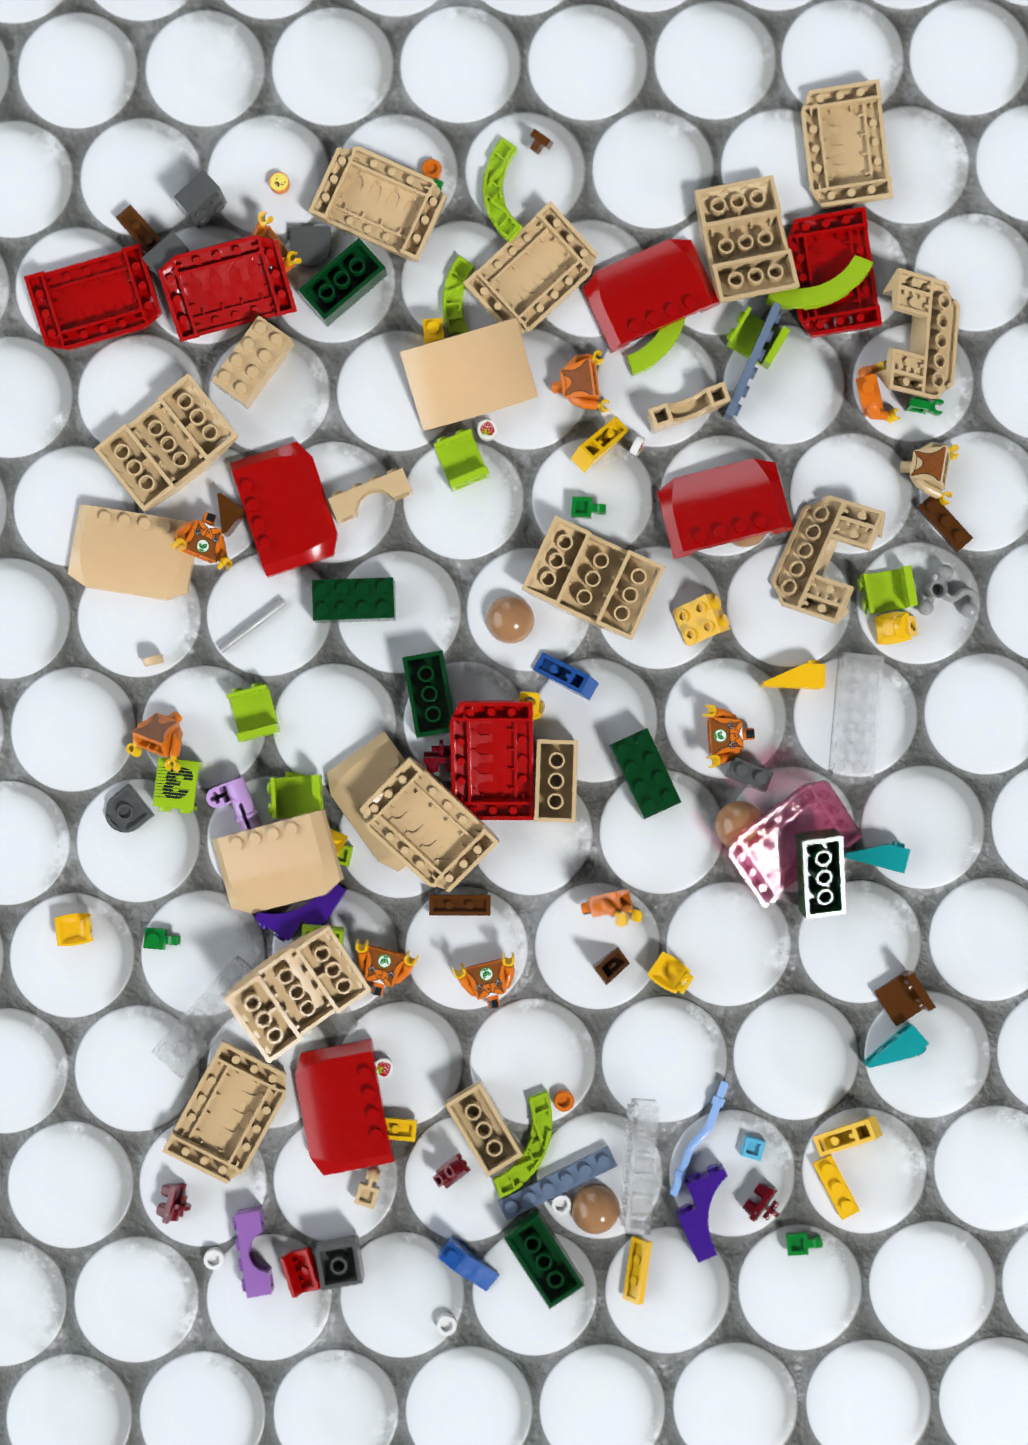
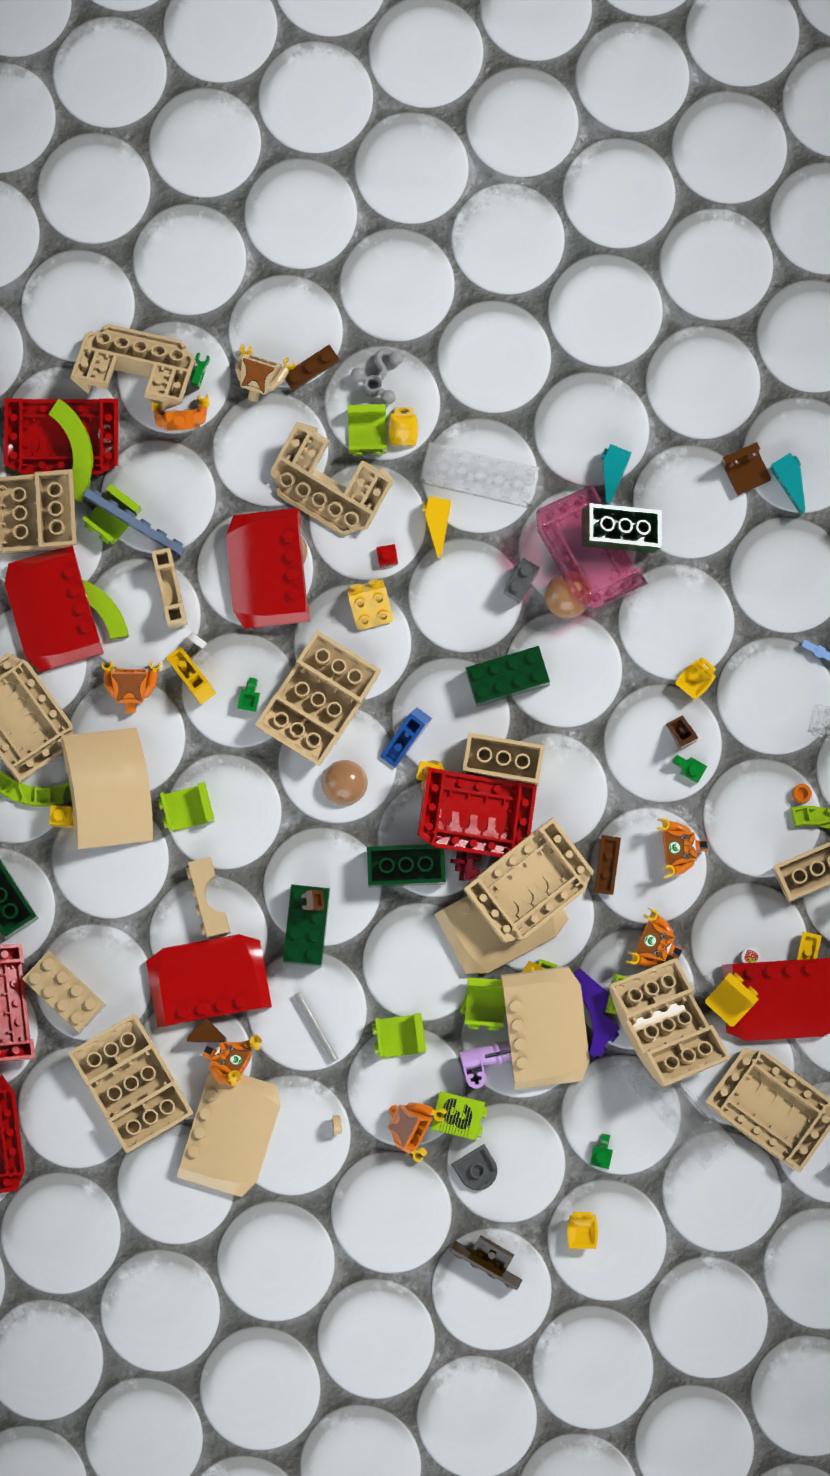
camera: 75 degrees left, 5 degrees down
tile [477,420,497,441] -> none
orange torso [581,889,643,927] -> none
torso [703,705,755,768] -> none
none -> reddish brown tile [301,890,324,911]
none -> red plate [376,544,398,567]
none -> dark brown bracket [449,1235,522,1290]
none -> green plate [672,755,707,783]
none -> yellow bracket [705,973,759,1027]

